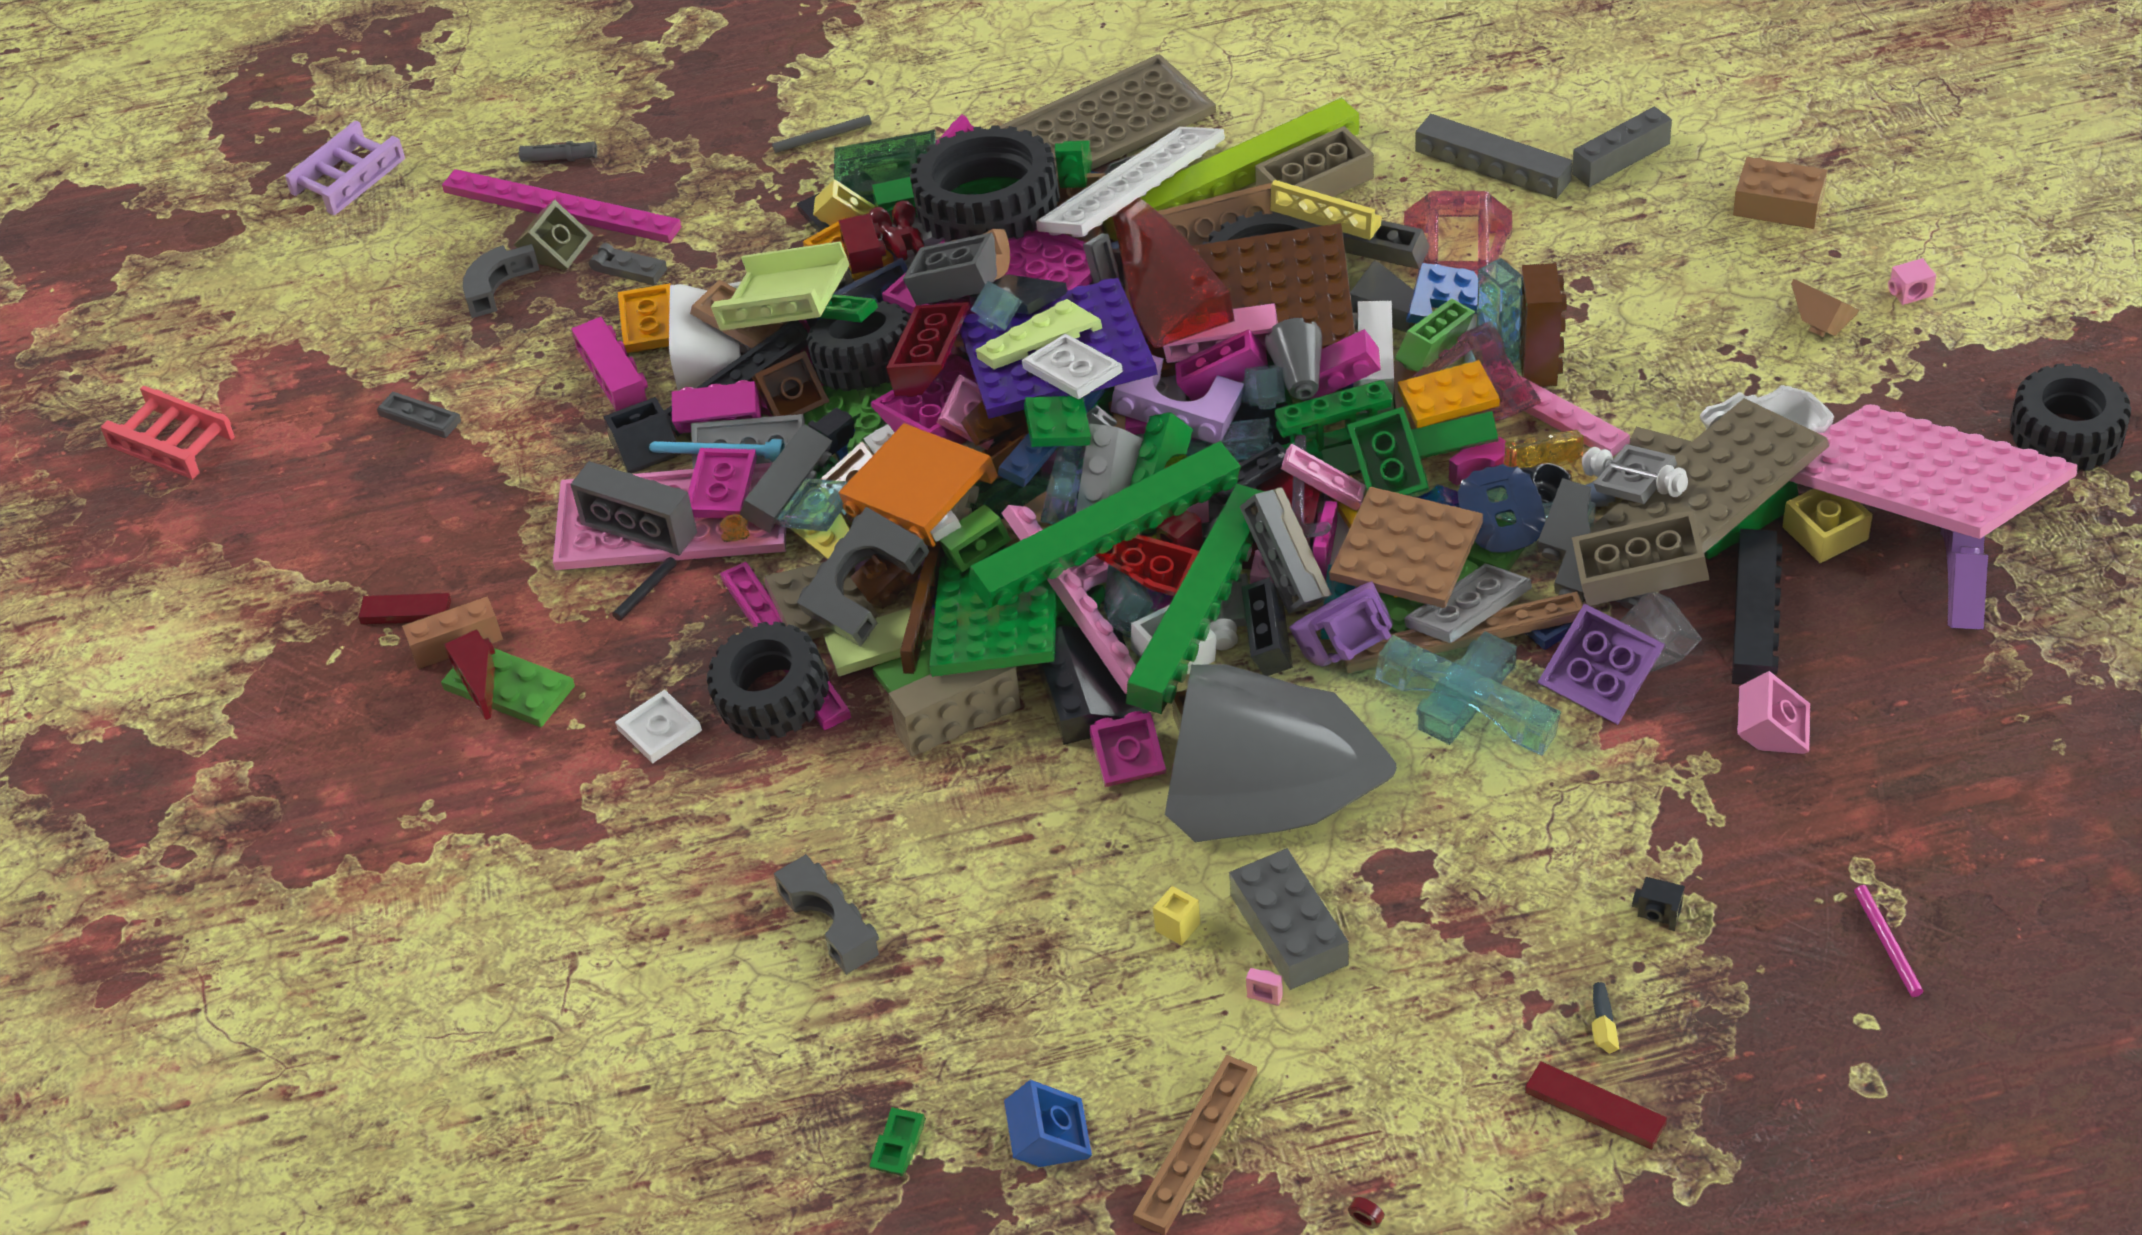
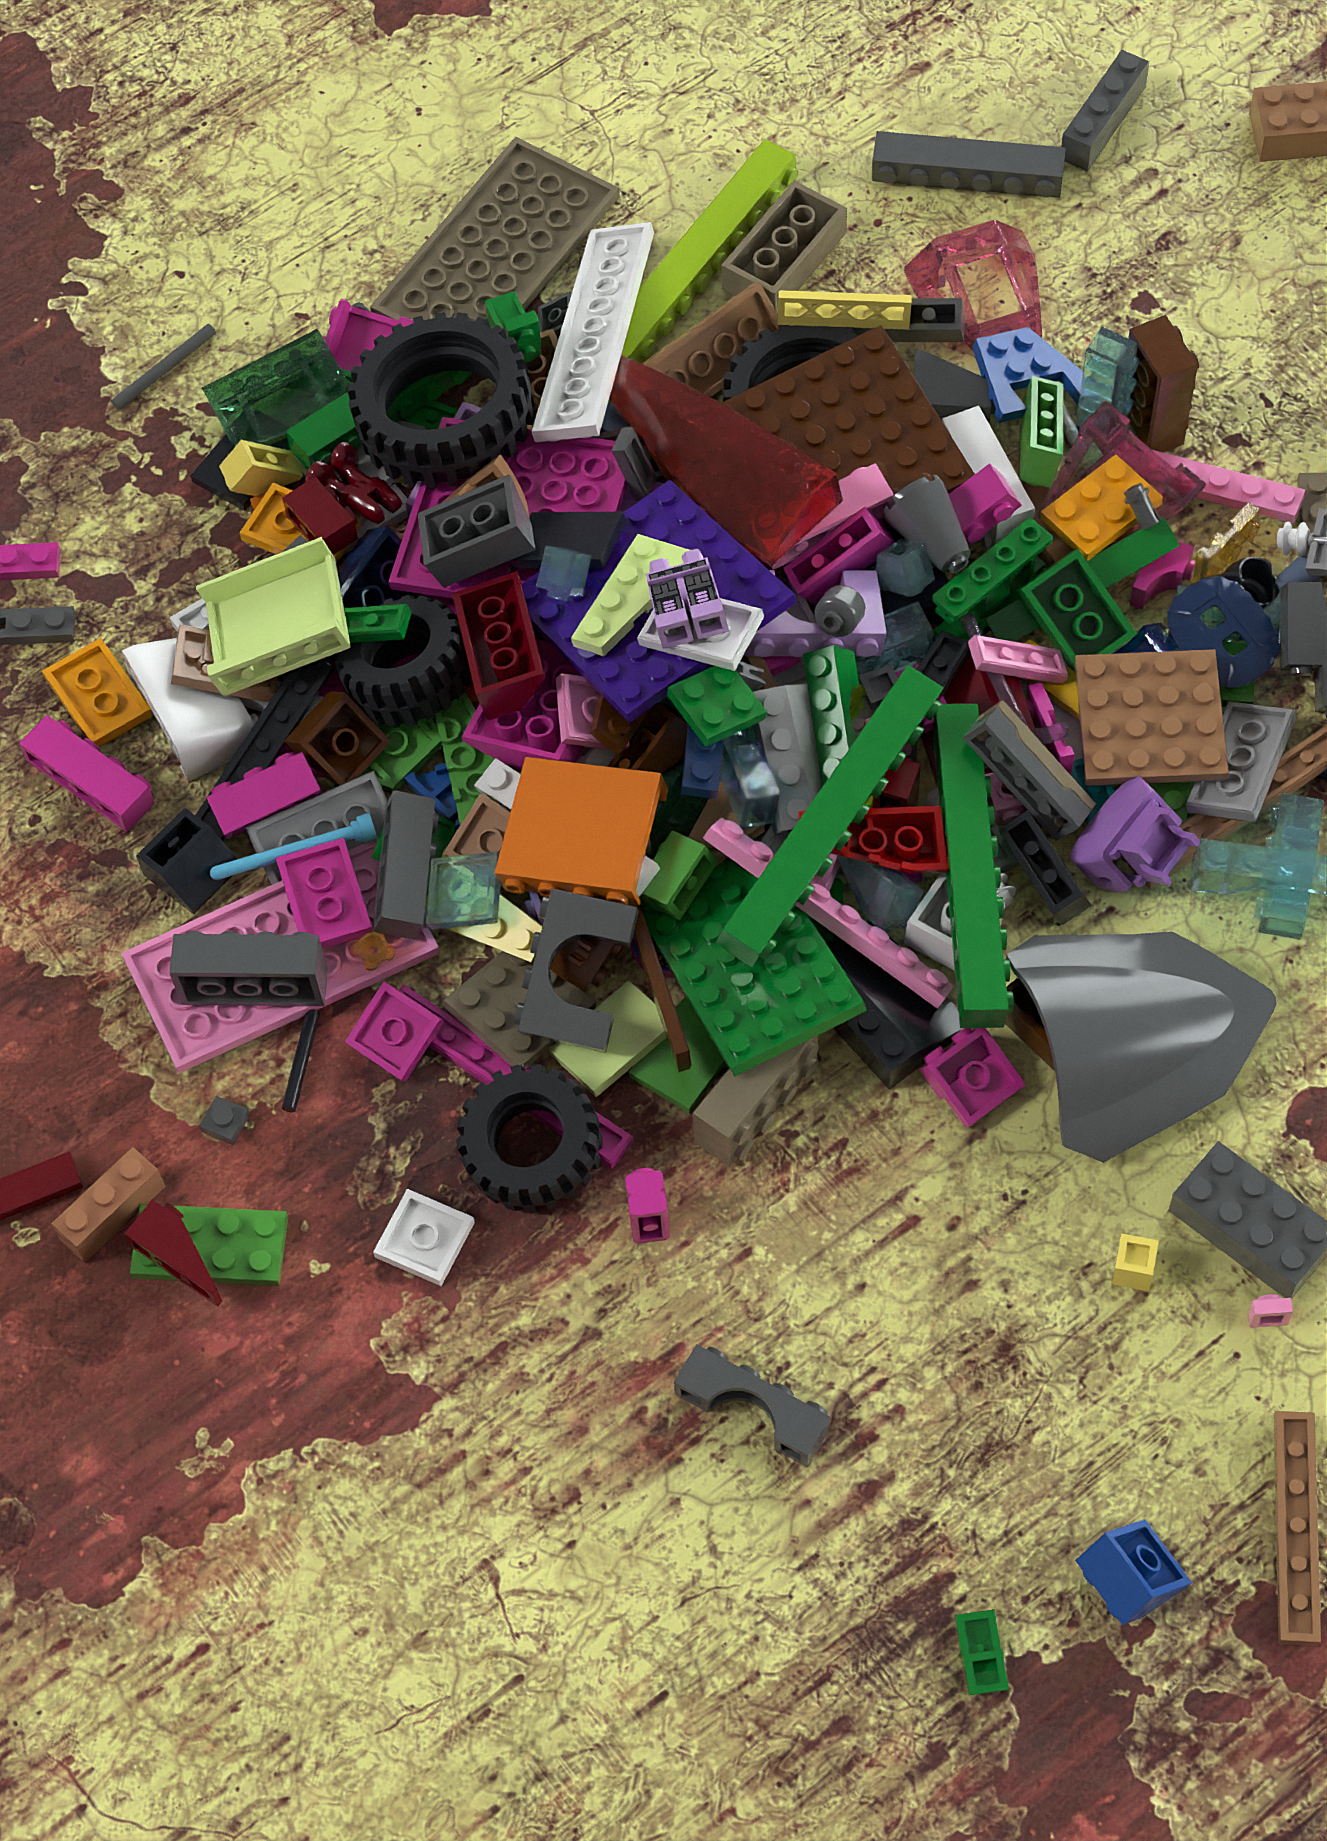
camera: 25 degrees left, 15 degrees up
black brick [808,407,855,455] -> none
none -> dark grey plate [199,1096,250,1145]
none -> dark pink plate [345,981,444,1082]
none -> dark pink brick [625,1168,670,1244]
none -> lavender hips [646,549,729,649]
none -> dark grey head [814,585,866,637]
none -> dark grey pin [1123,483,1161,530]

